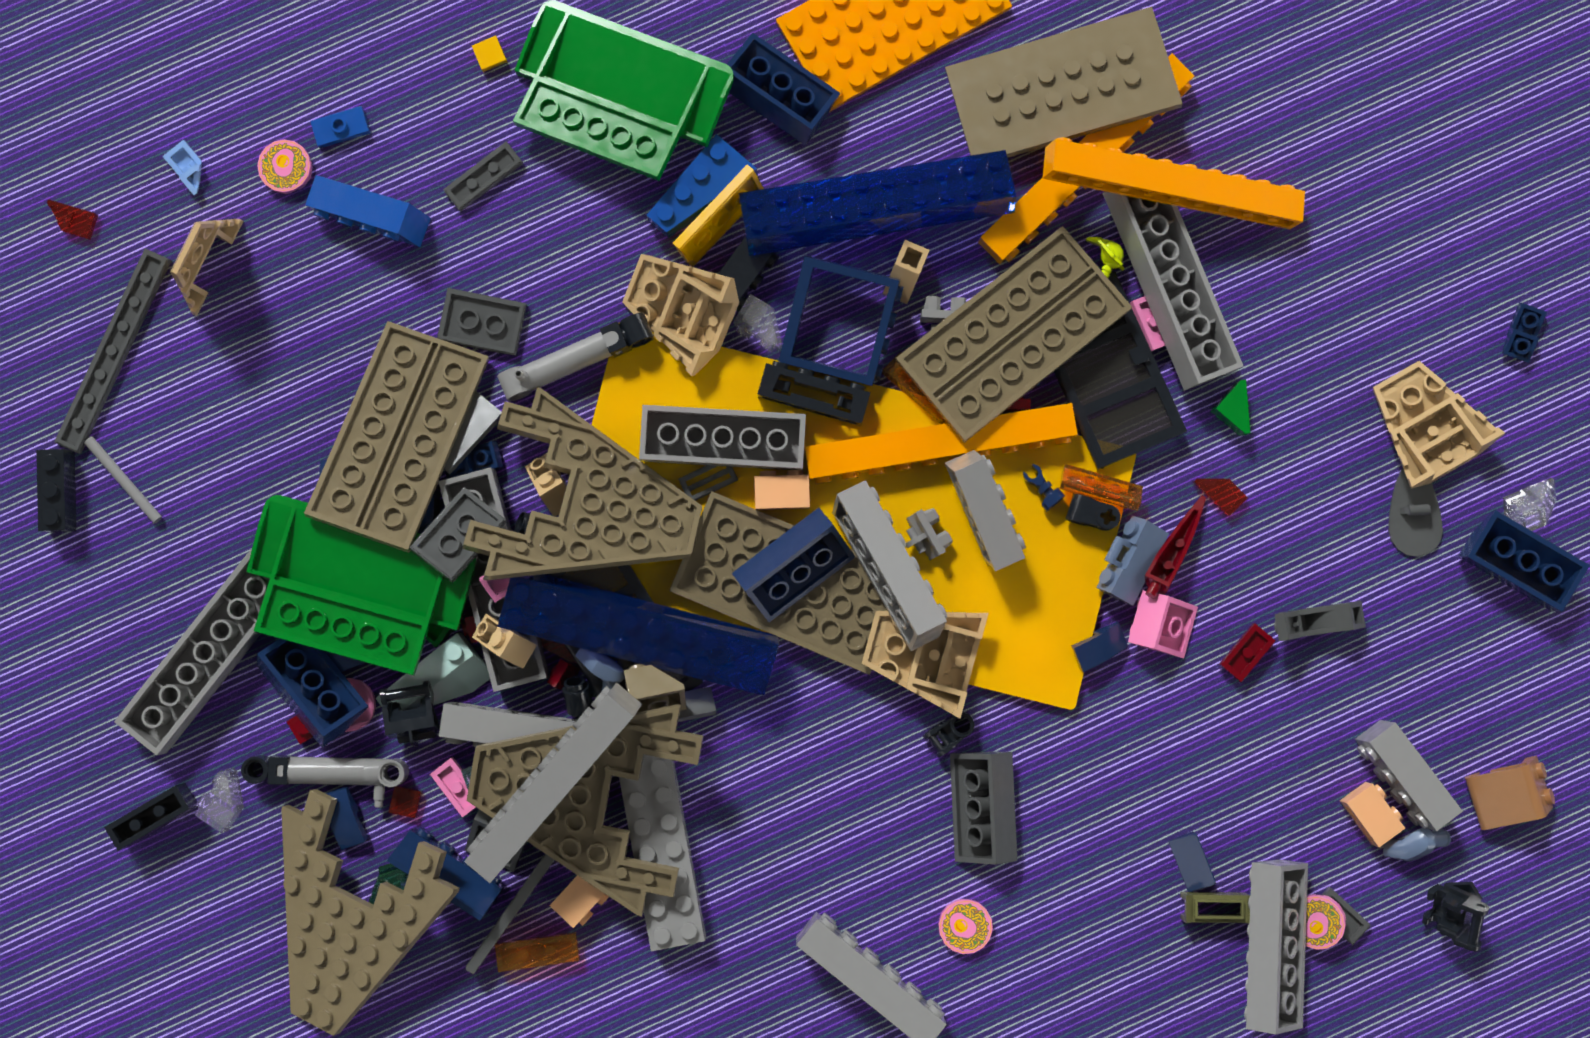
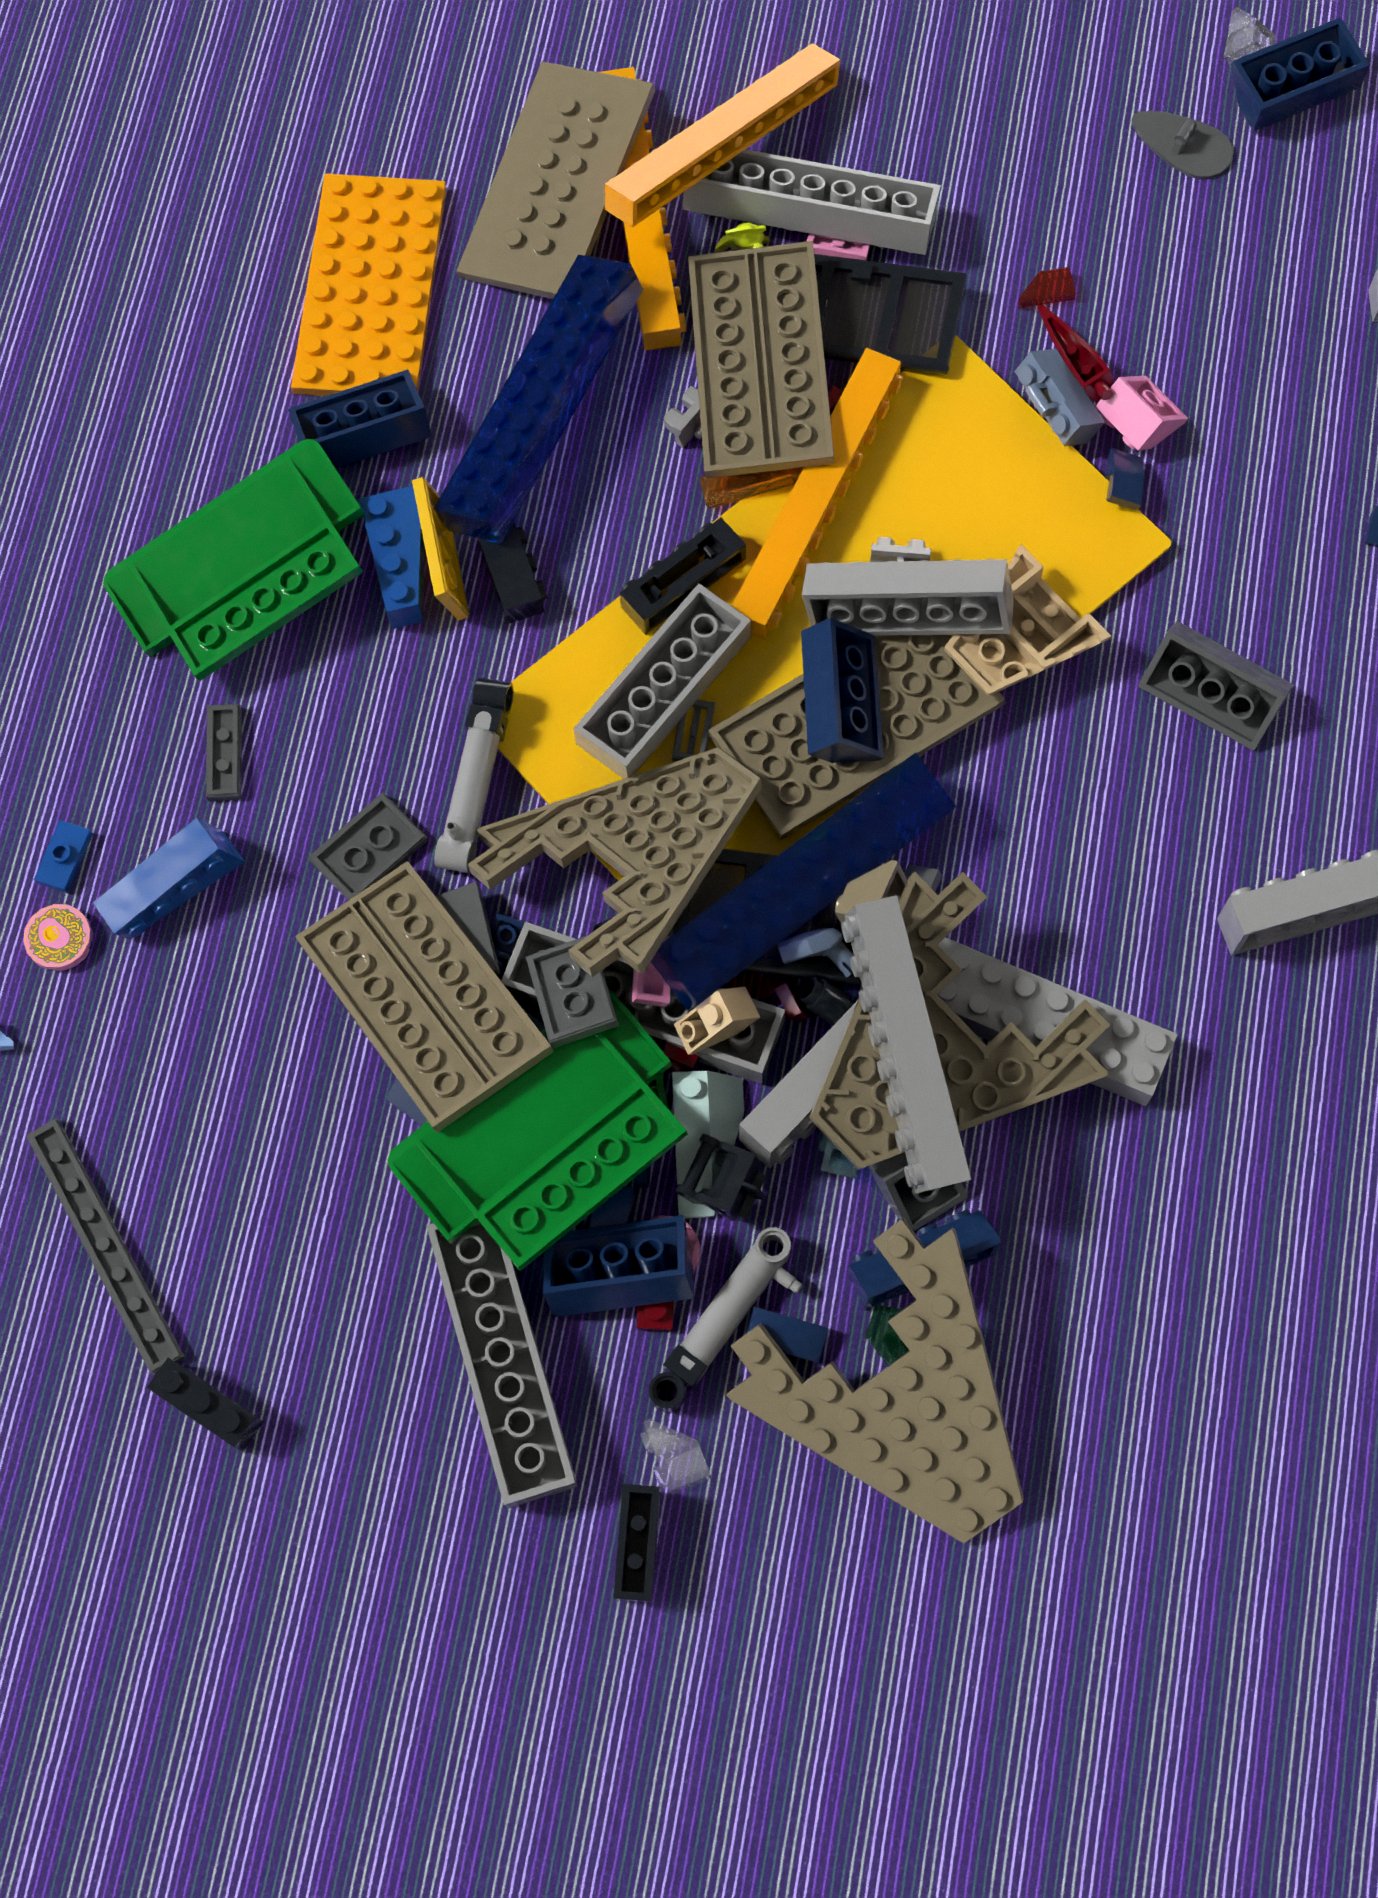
camera: 50 degrees left, 15 degrees down
light grey bar [84,436,162,524] -> none
tan wedge [170,219,243,316] -> none
clear red tile [389,786,423,818] -> none
bright pink plate [430,757,476,817] -> none
dark grey tile [466,854,555,974] -> none
yellow tile [472,36,507,72] -> none
clear orange plate [495,932,580,972] -> none
tan slope [525,453,567,517] -> none
light nougat brick [550,875,609,928] -> none
tan wedge [622,254,739,376] -> none
clear slope [734,294,782,353] -> none
light nougat brick [754,470,810,510] -> none
dark blue window [778,255,904,386] -> none
tan slope [883,240,930,304] -> none
black piece [922,711,974,758] -> none
tile [938,899,993,954] -> none
light grey brick [945,450,1026,571] -> none
dark blue piece [1023,464,1065,512] -> none
clear orange plate [1059,464,1143,511] -> none
black piece [1065,493,1121,531] -> none
green slope [1211,380,1250,436] -> none
dark red plate [1219,623,1276,682] -> none
dark grey arch [1274,601,1366,641] -> none
tan wedge [1373,361,1505,489] -> none

